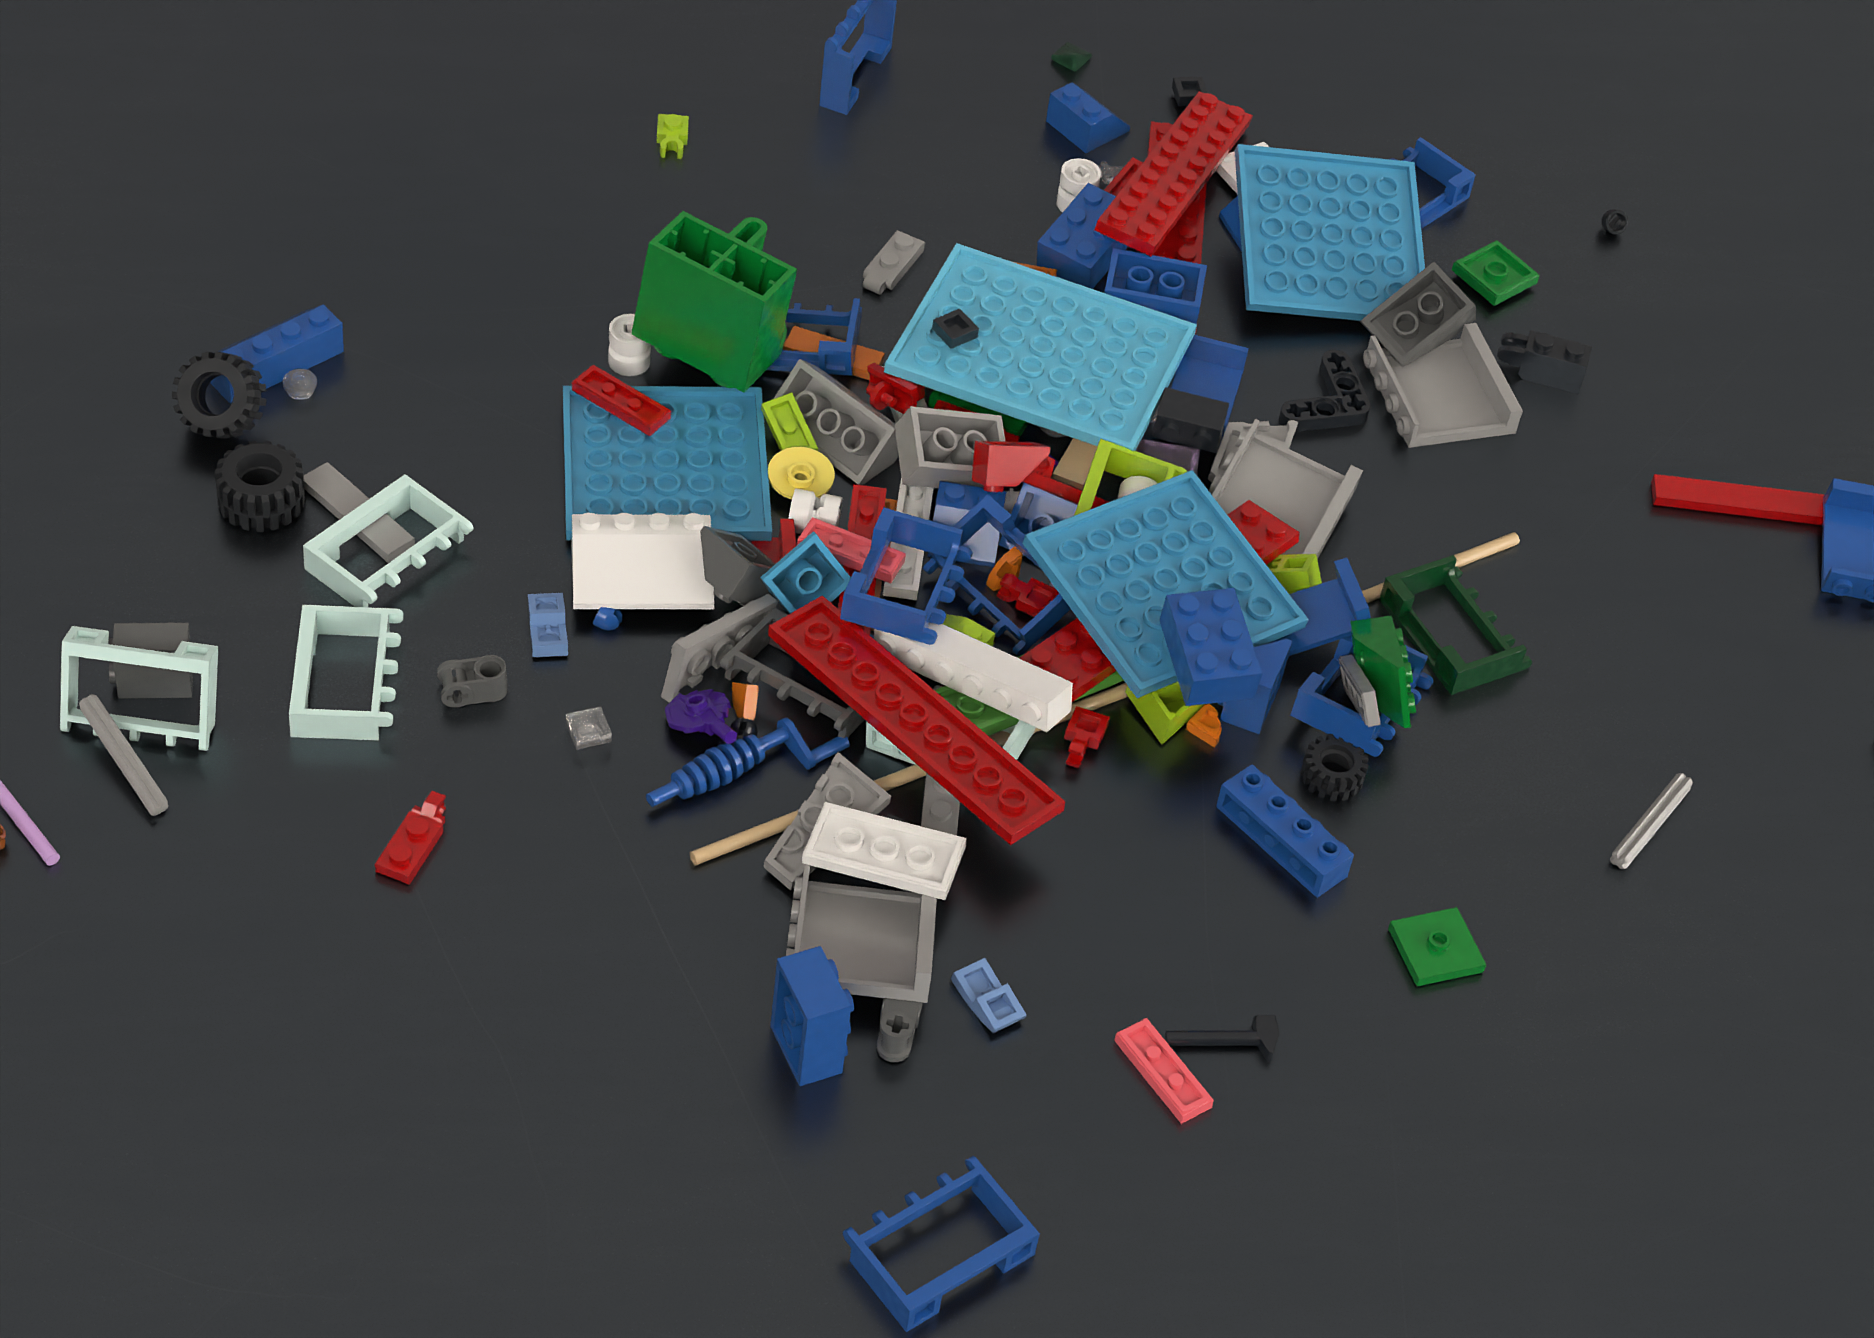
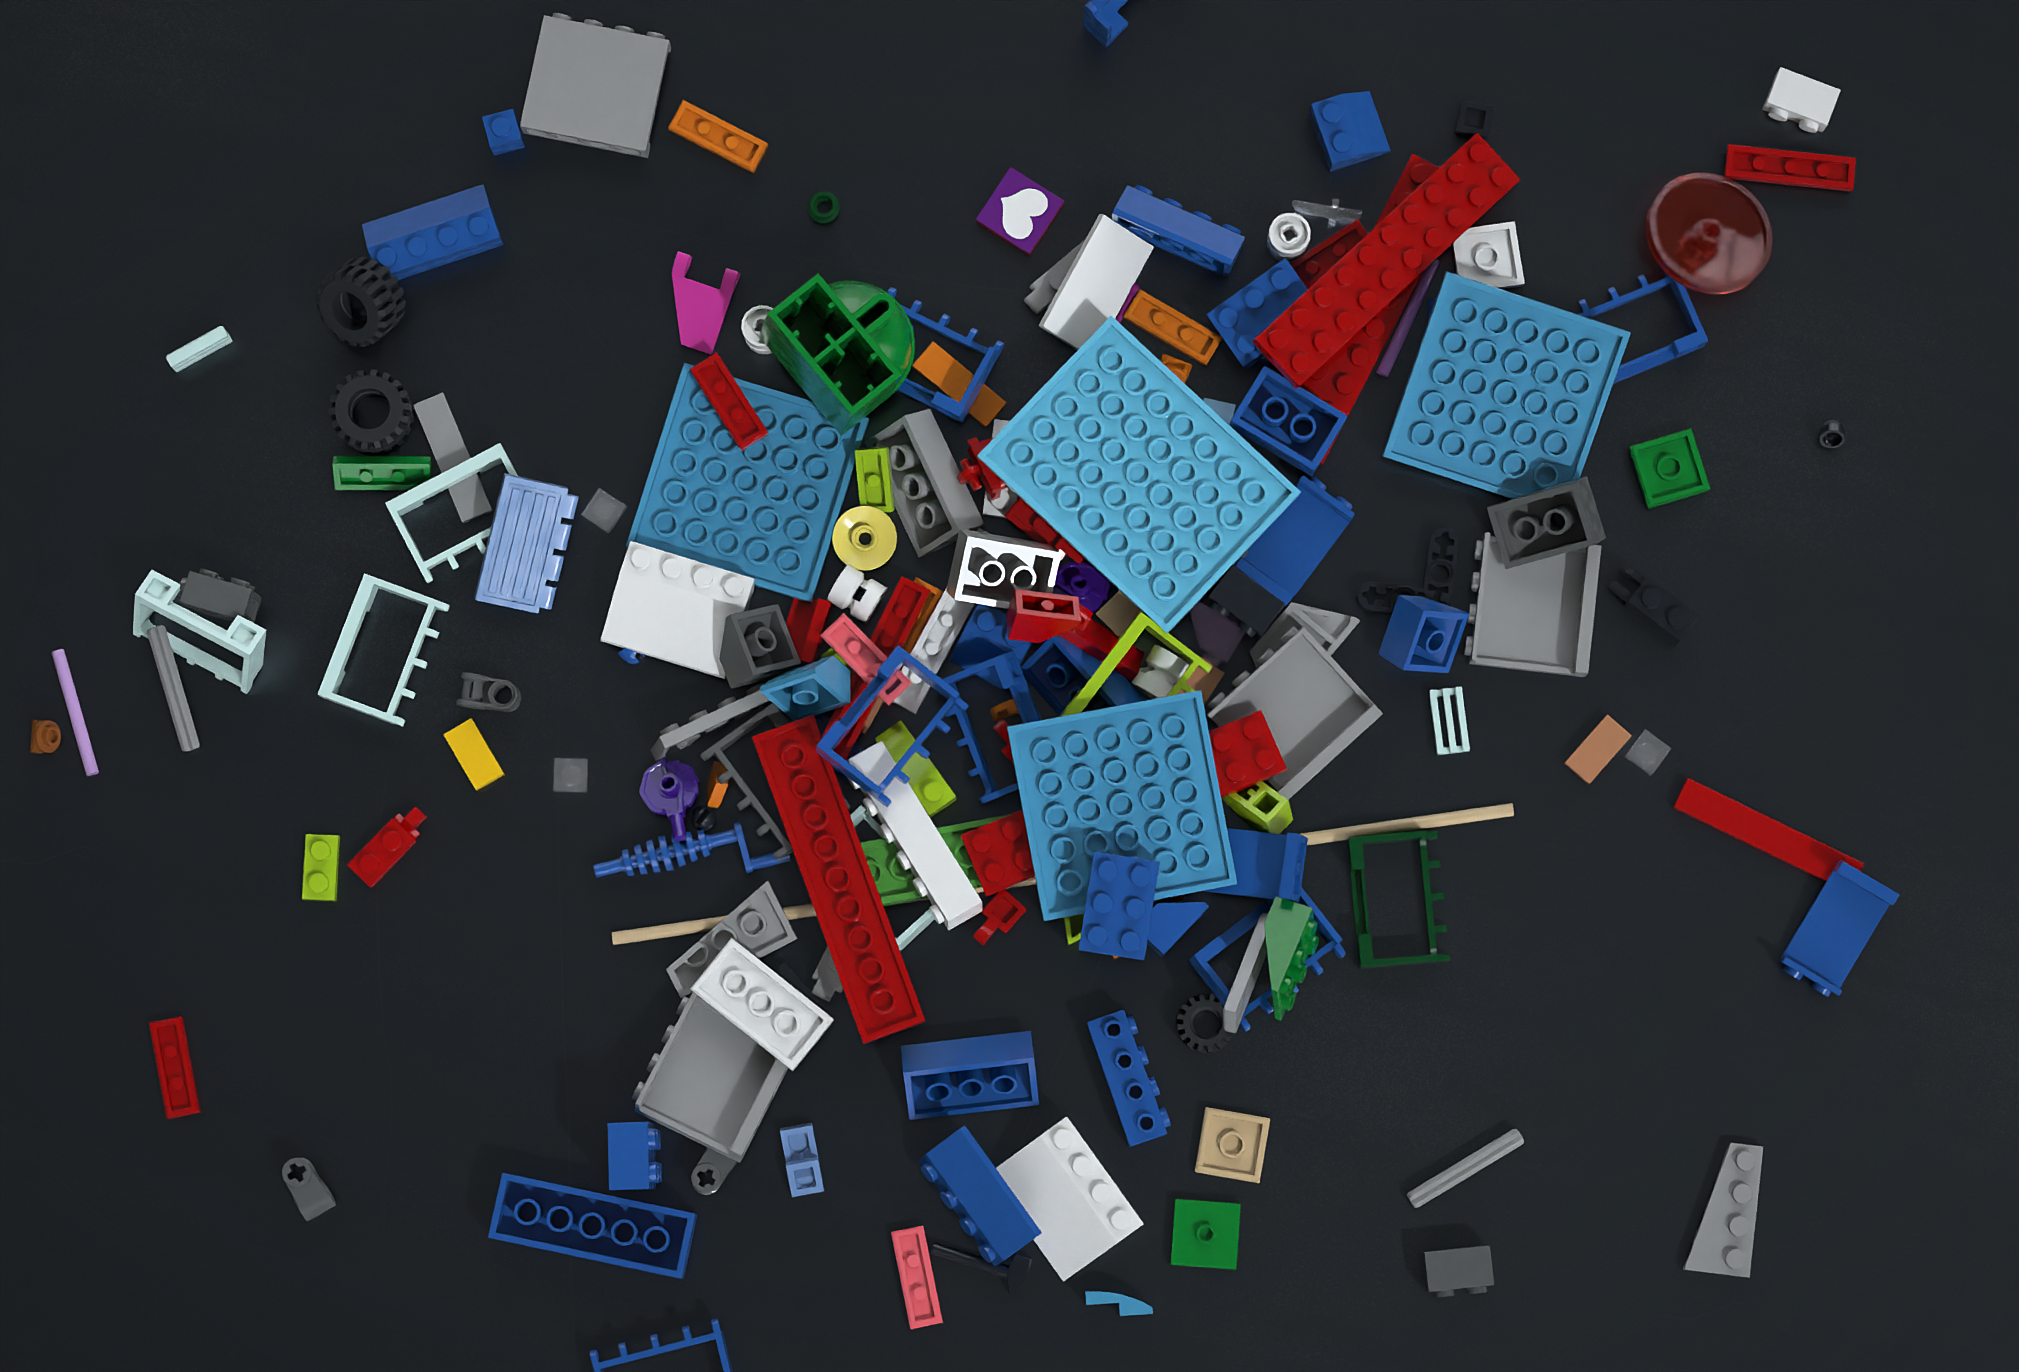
camera: 30 degrees right, 35 degrees up
clear plate [283,369,317,399] -> none
medium blue slope [528,593,568,657] -> none
lime plate [657,114,689,159] -> none
black plate [932,308,979,349] -> none
clear green slope [1051,42,1092,72] -> none
none -> red tile [149,1016,201,1119]
none -> light aqua tile [166,326,233,372]
none -> dark grey piece [282,1158,336,1222]
none -> lime plate [302,834,340,901]
none -> green plate [332,456,432,490]
none -> yellow tile [443,718,505,791]
none -> medium blue hinge [474,473,579,613]
none -> blue brick [482,109,525,156]
none -> blue brick [488,1173,698,1279]
none -> light grey panel [520,13,671,158]
none -> clear plate [581,488,627,534]
none -> orange tile [668,100,768,173]
none -> dark pink flag [672,251,741,355]
none -> dark green plate [807,191,840,223]
none -> blue slope [901,1031,1039,1120]
none -> blue slope [918,1125,1042,1267]
none -> tile [976,167,1064,256]
none -> white slope [996,1117,1144,1282]
none -> white tile [1039,214,1154,350]
none -> dark azure slope [1085,1291,1153,1316]
none -> blue slope [1112,185,1245,278]
none -> tan tile [1195,1107,1270,1183]
none -> medium lavender bar [1376,259,1441,377]
none -> blue slope [1378,595,1469,673]
none -> dark grey brick [1422,1245,1494,1298]
none -> light aqua tile [1429,686,1470,755]
none -> nougat tile [1564,714,1632,785]
none -> clear plate [1625,729,1672,775]
none -> clear red dish [1646,173,1773,294]
none -> red plate [1724,144,1856,192]
none -> white brick [1762,67,1841,133]

